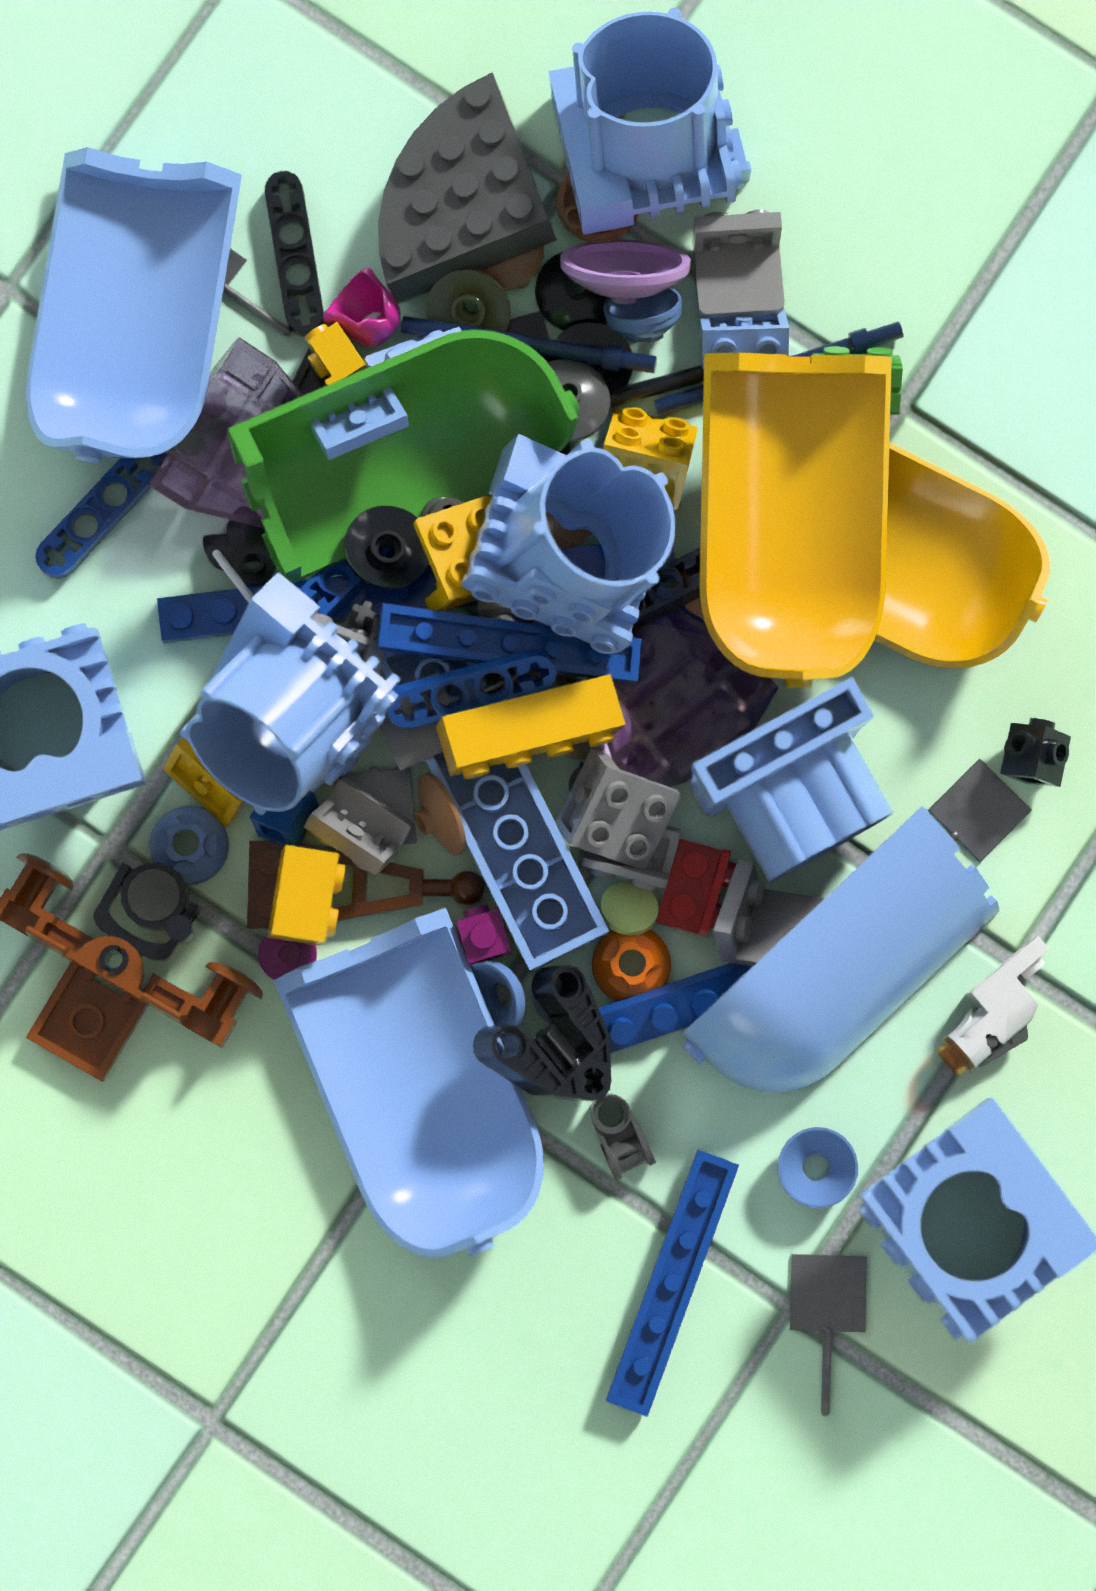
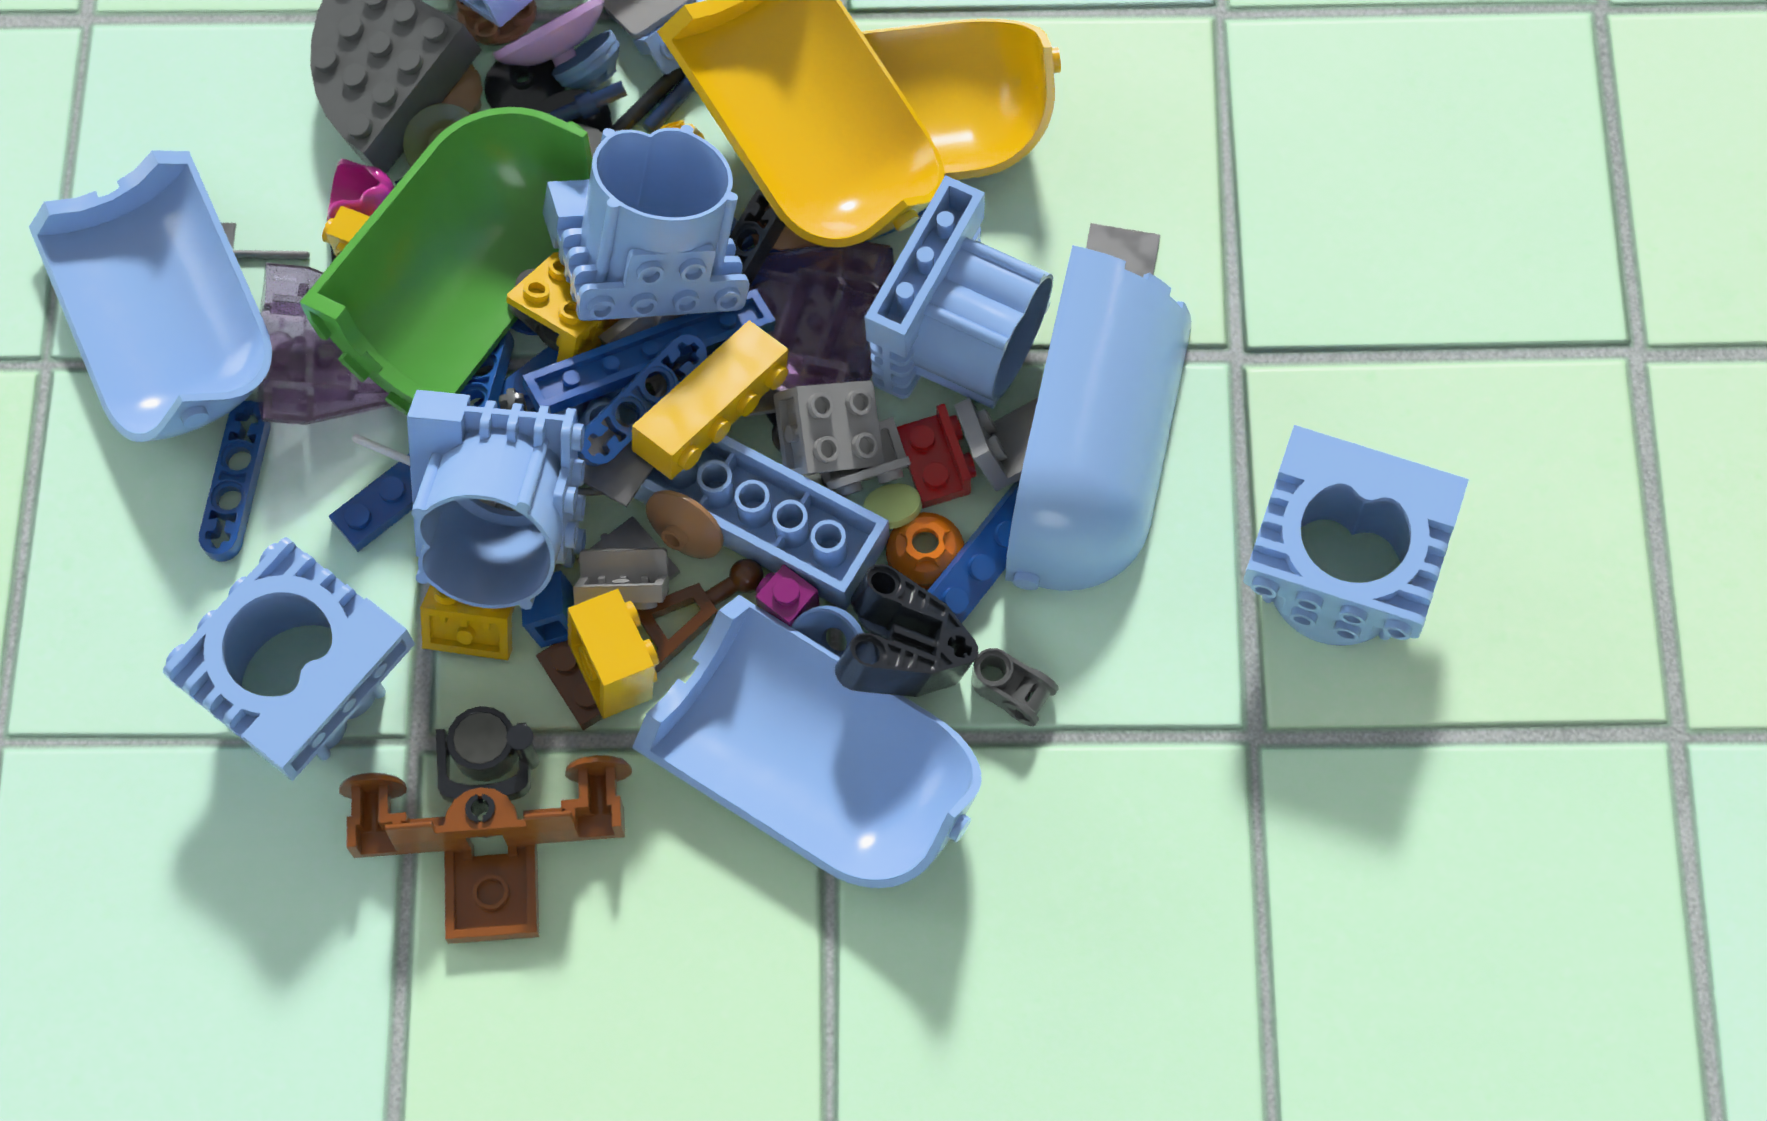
camera: 30 degrees left, 15 degrees down
medium blue piece [149,806,229,885] -> none
black plate [203,508,275,587] -> none
magenta piece [258,933,317,980] -> none
black beam [265,171,324,337] -> none
light blue bracket [310,387,409,460] -> none
black dish [344,506,429,589] -> none
blue plate [606,1149,739,1417] -> none
medium blue piece [777,1127,859,1208] -> none
flat silver piece [790,1254,867,1416] -> none
white plate [936,936,1050,1077] -> none
black brick [1000,718,1071,787] -> none

